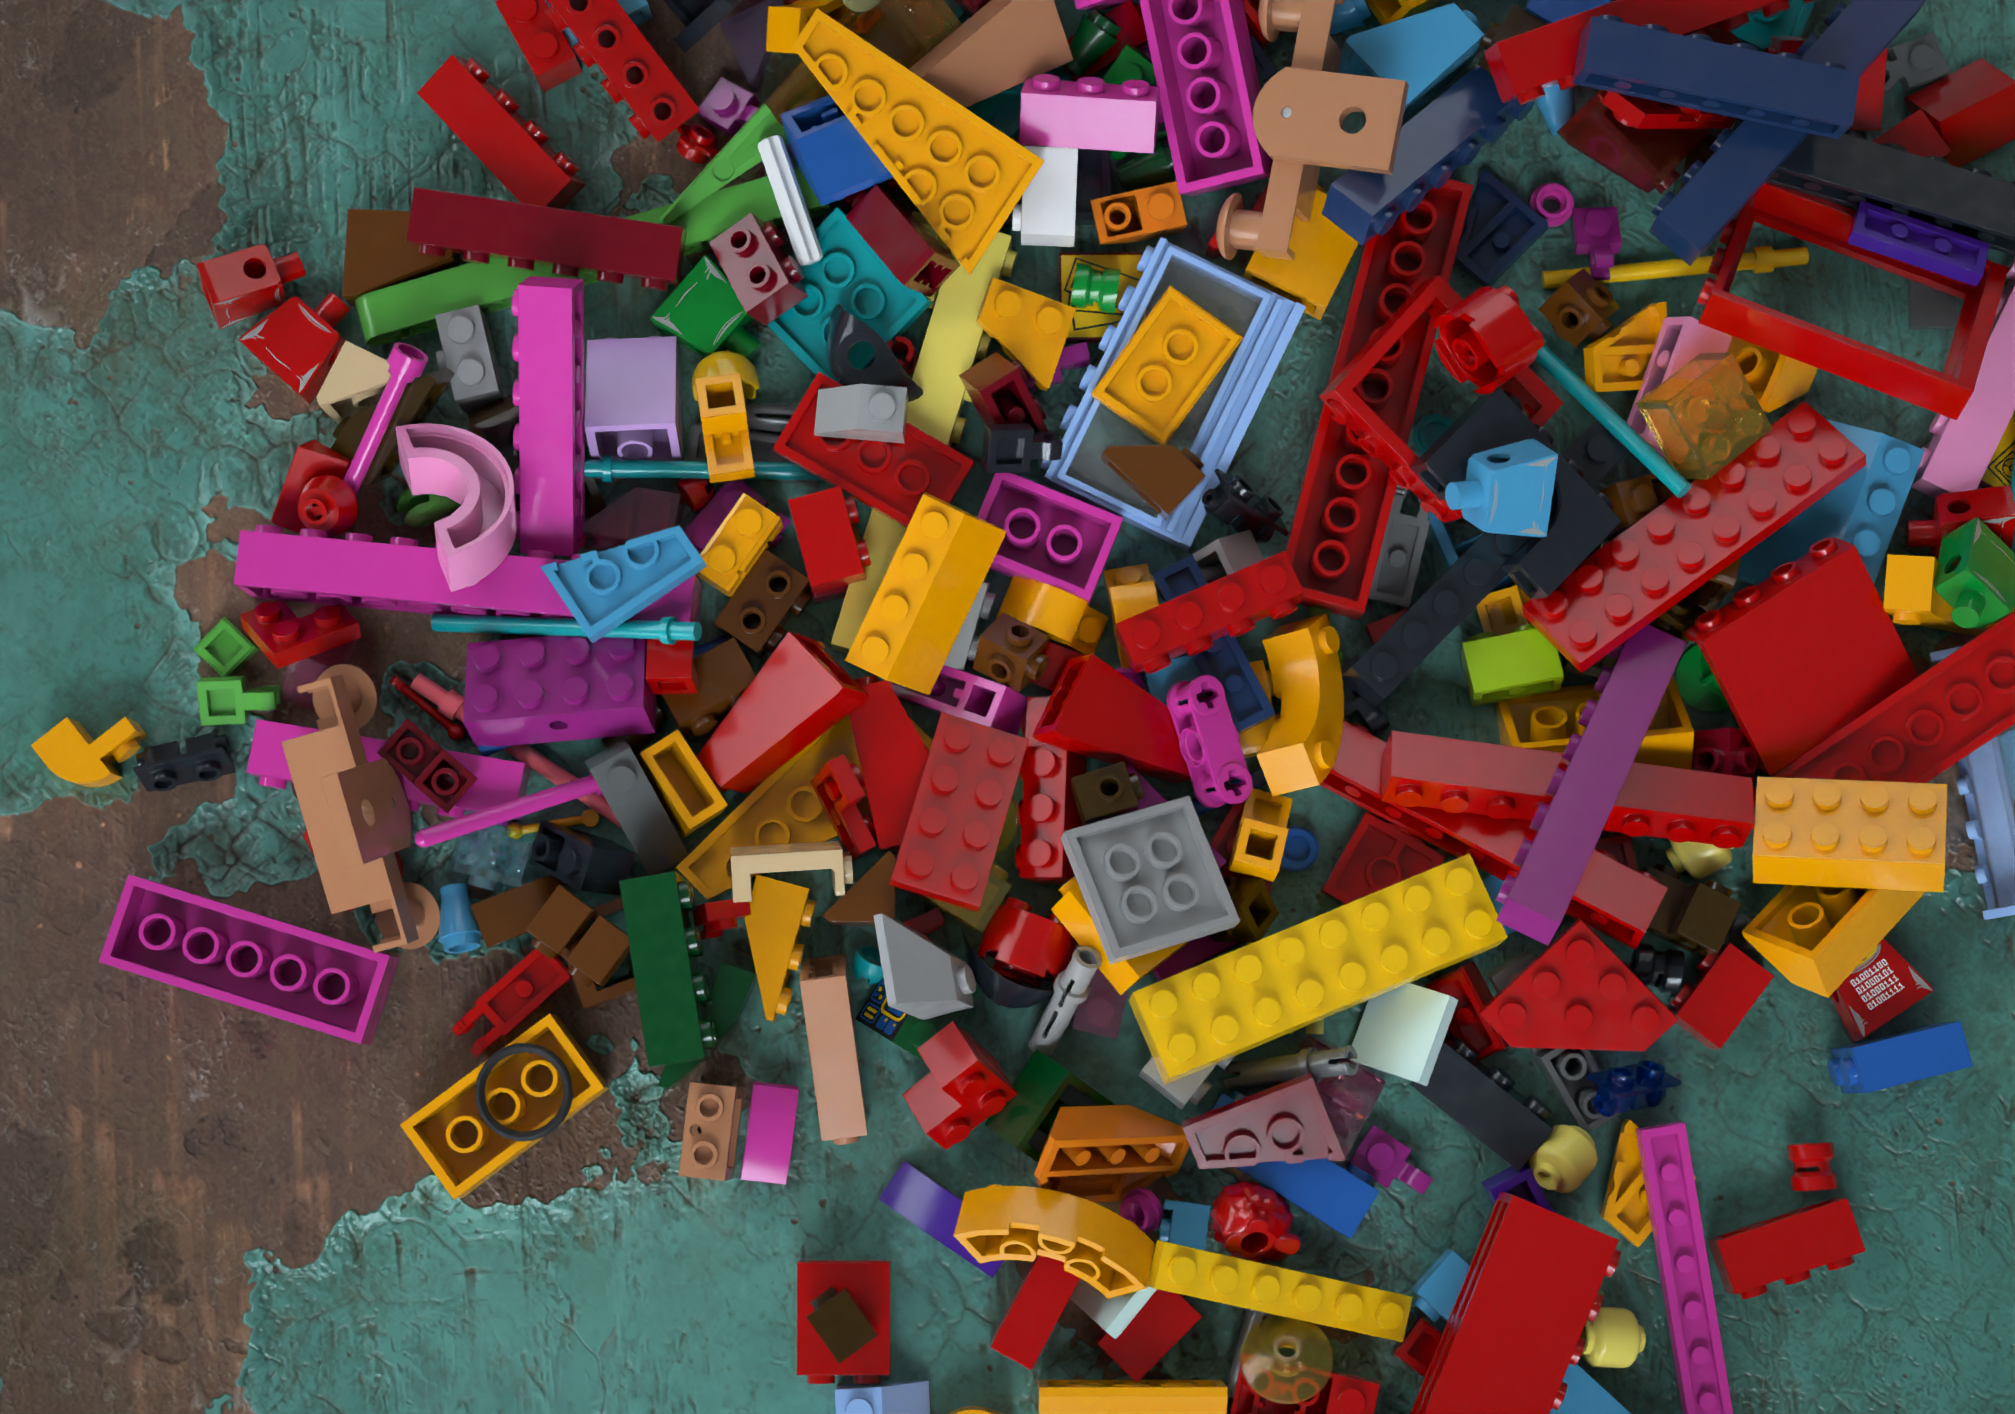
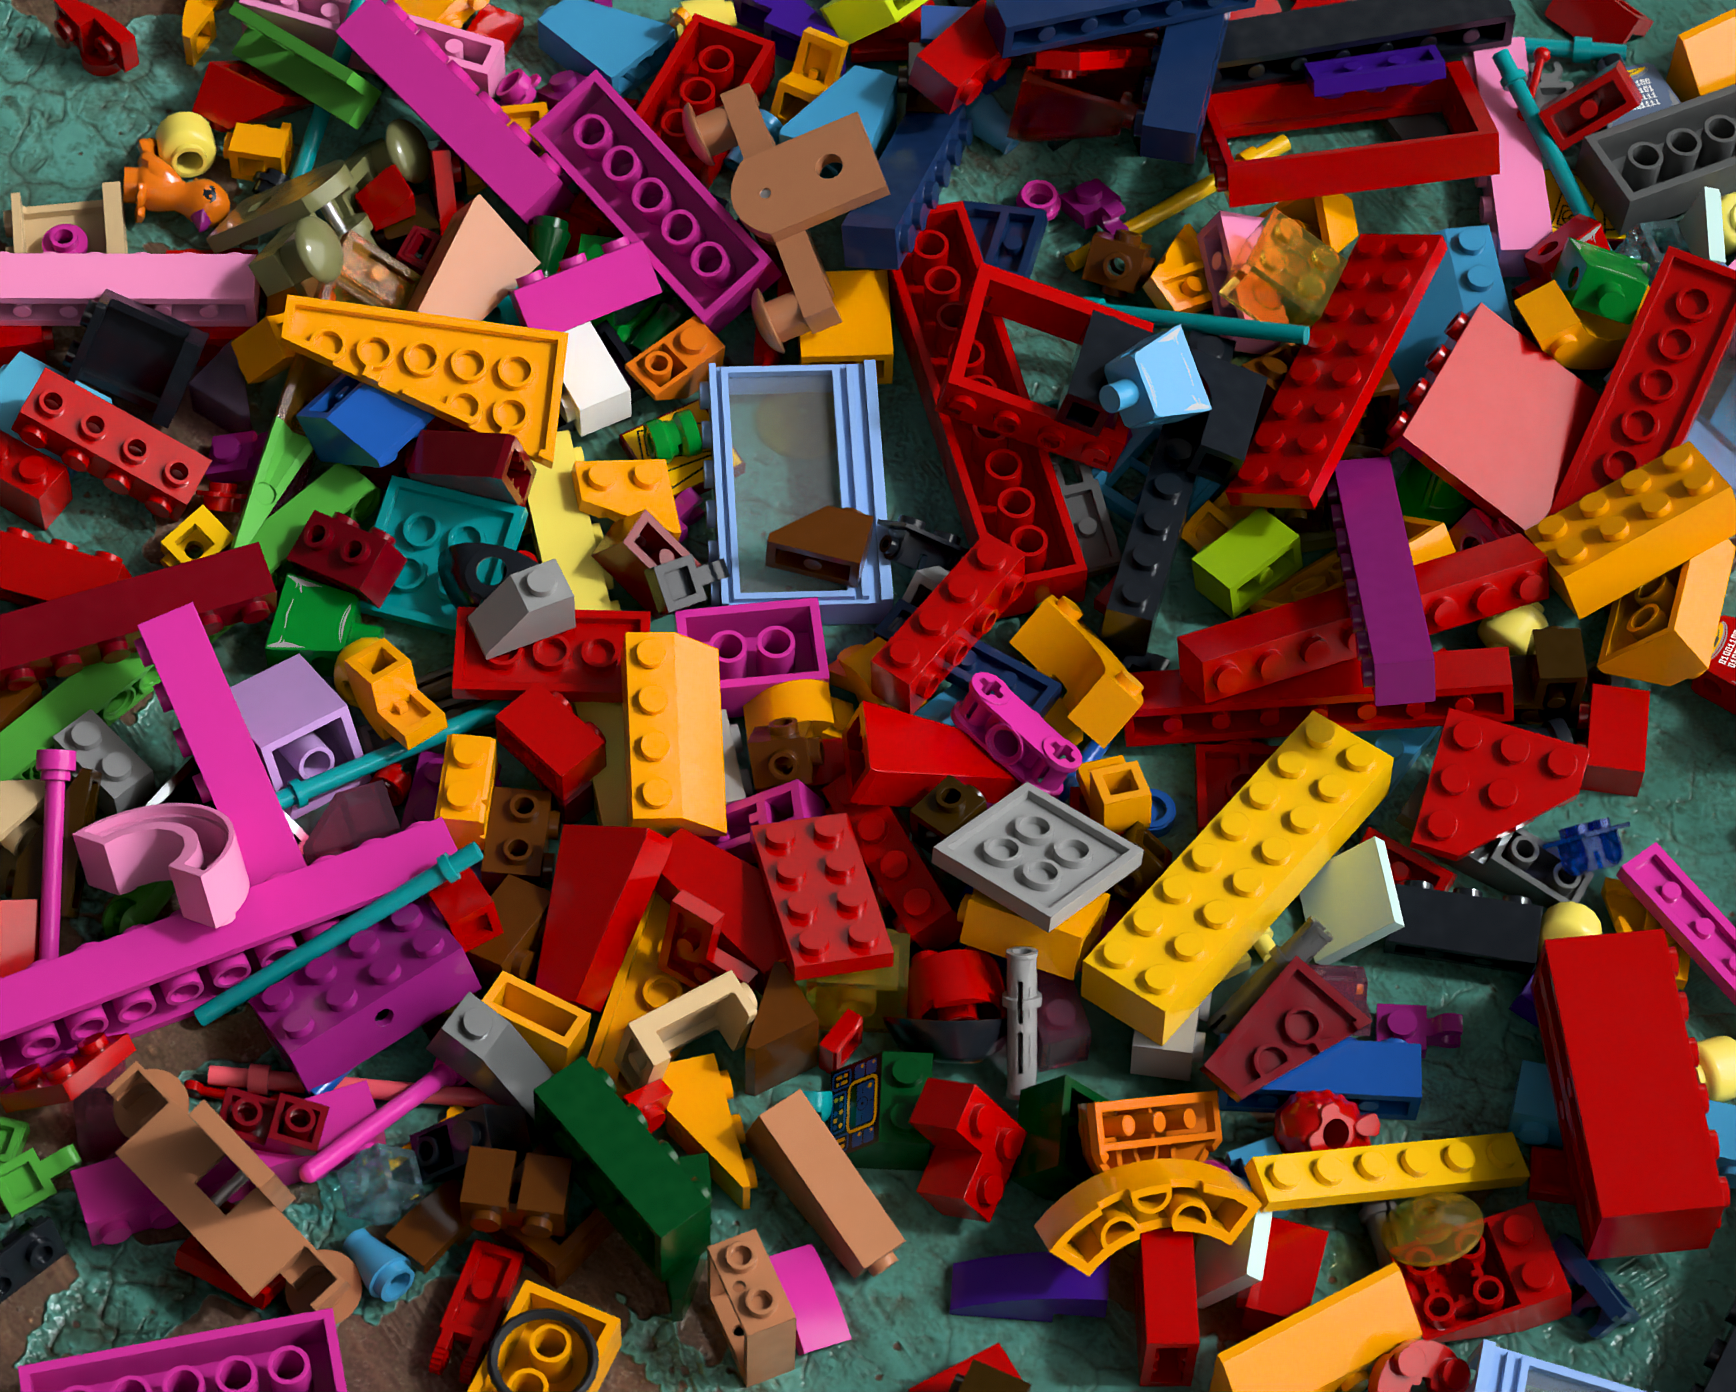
camera: 30 degrees left, 25 degrees down
red cone [298,475,358,536] -> none
dark azure wing [540,525,707,643] -> none
white axle [758,135,823,266] -> none
light grey slope [873,913,976,1020] -> none
light orange tile [1091,285,1243,445] -> none
red brick [1433,285,1544,394] -> none
none -> yellow brick [160,504,234,568]

